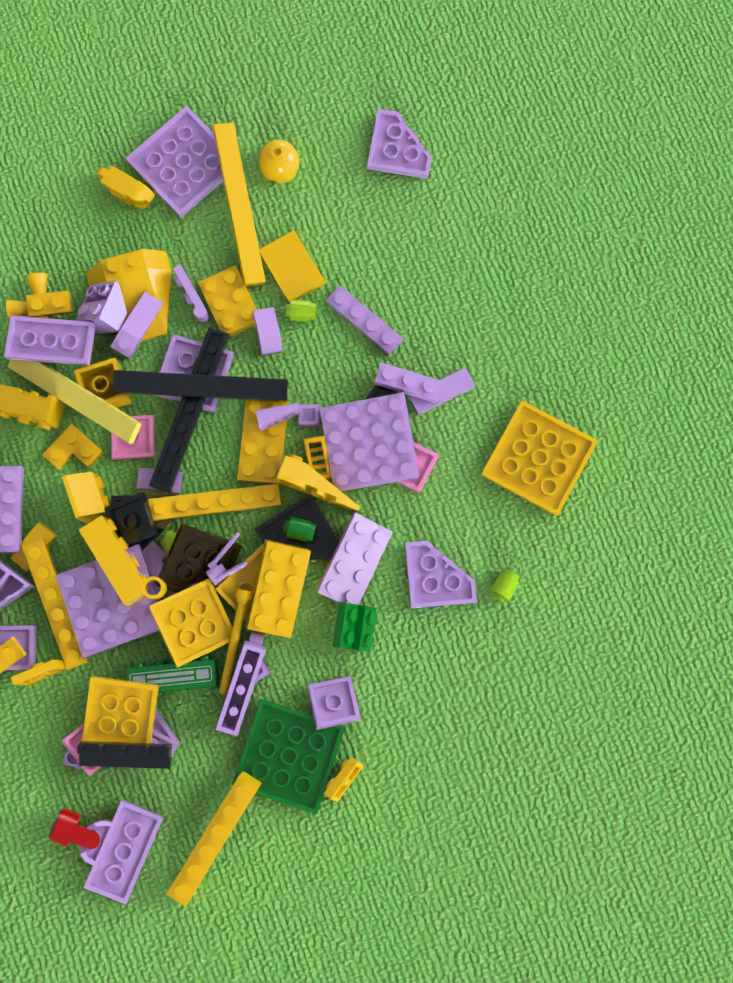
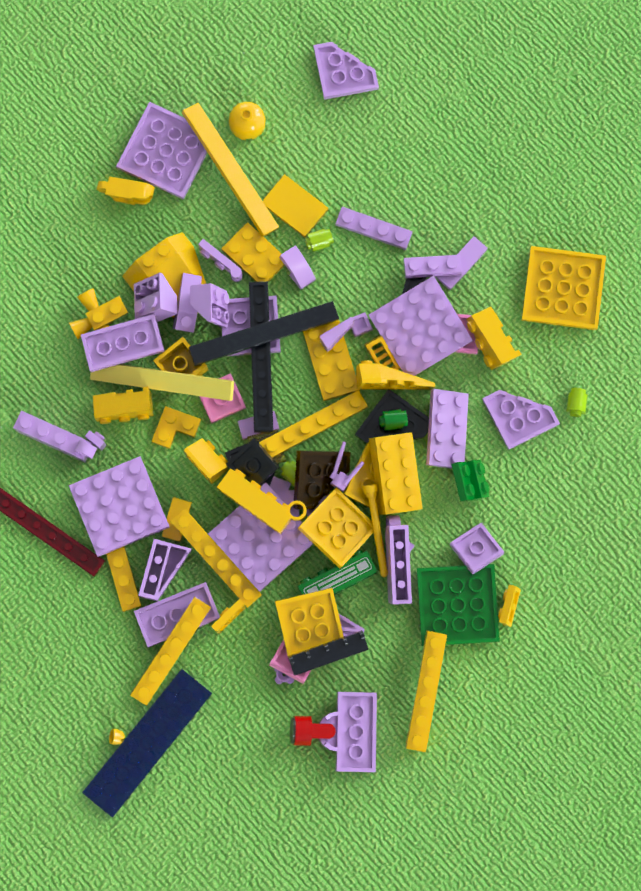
camera: 25 degrees left, 0 degrees up
none -> lavender slope [190,283,229,329]
none -> yellow wedge [466,307,522,370]

